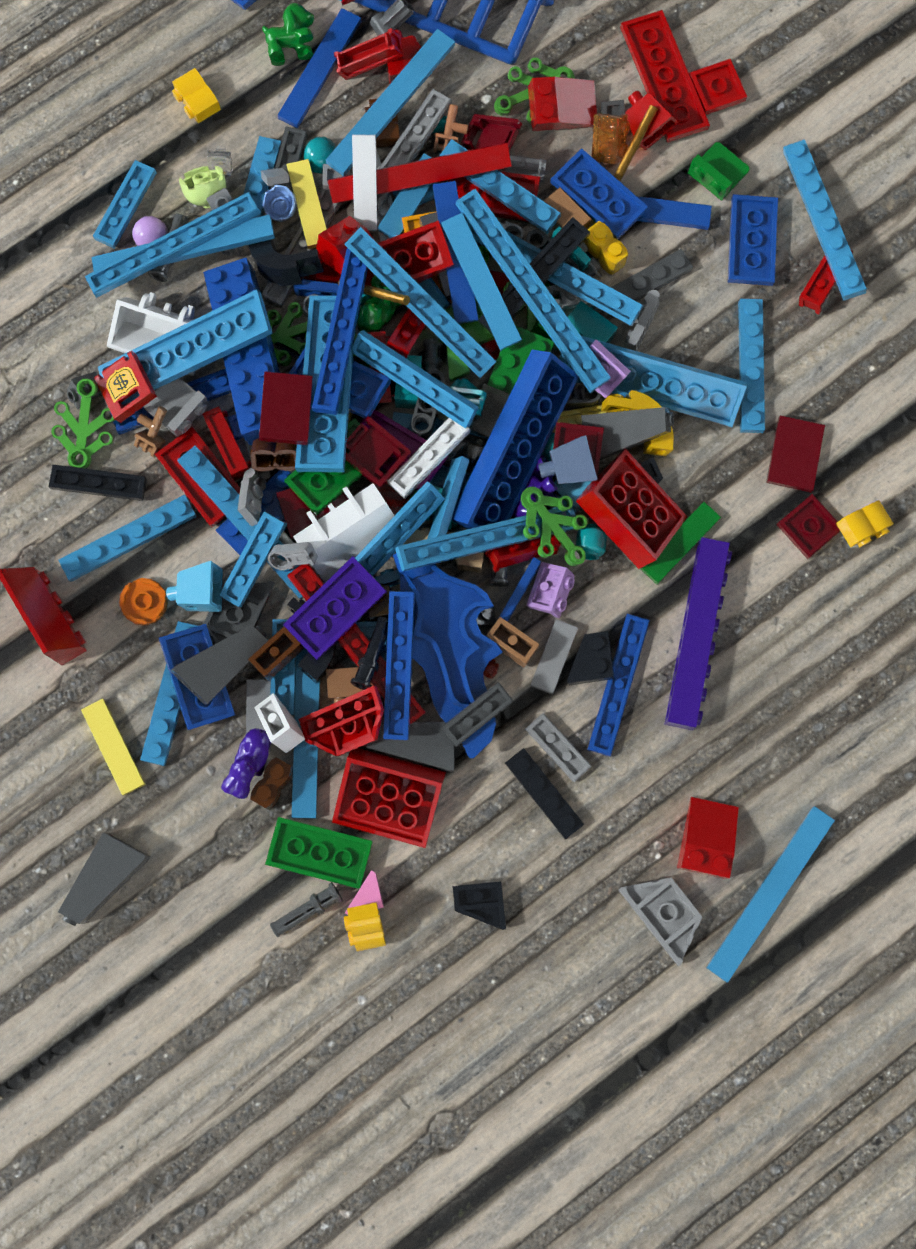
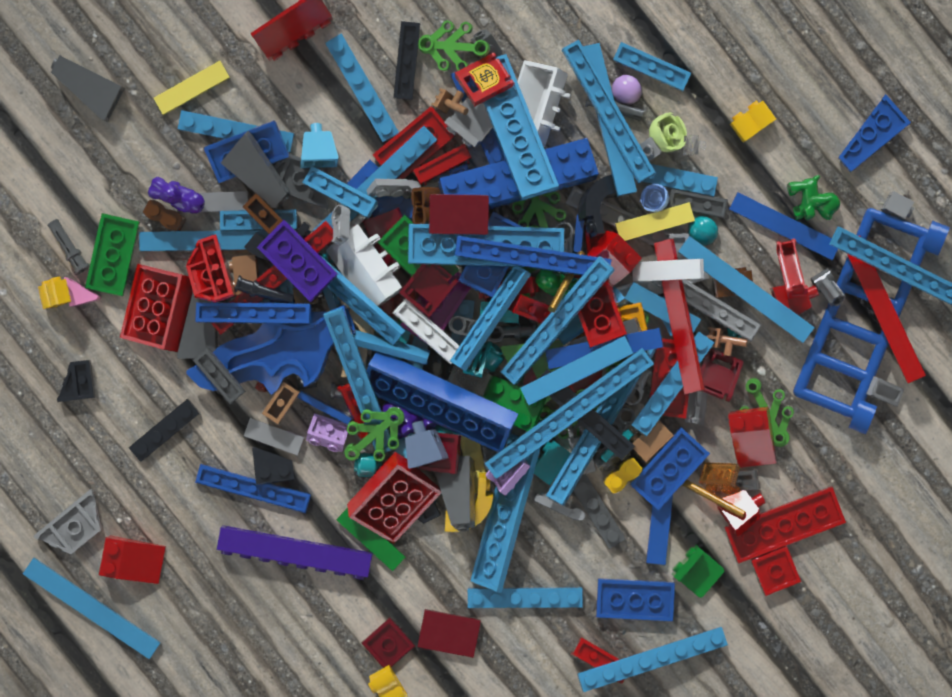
camera: 90 degrees right, 10 degrees up
orange tile [119,578,168,626] -> none
white slope [254,693,305,753] -> none
light grey tile [261,167,289,186] -> none
light grey tile [525,713,592,783] -> none

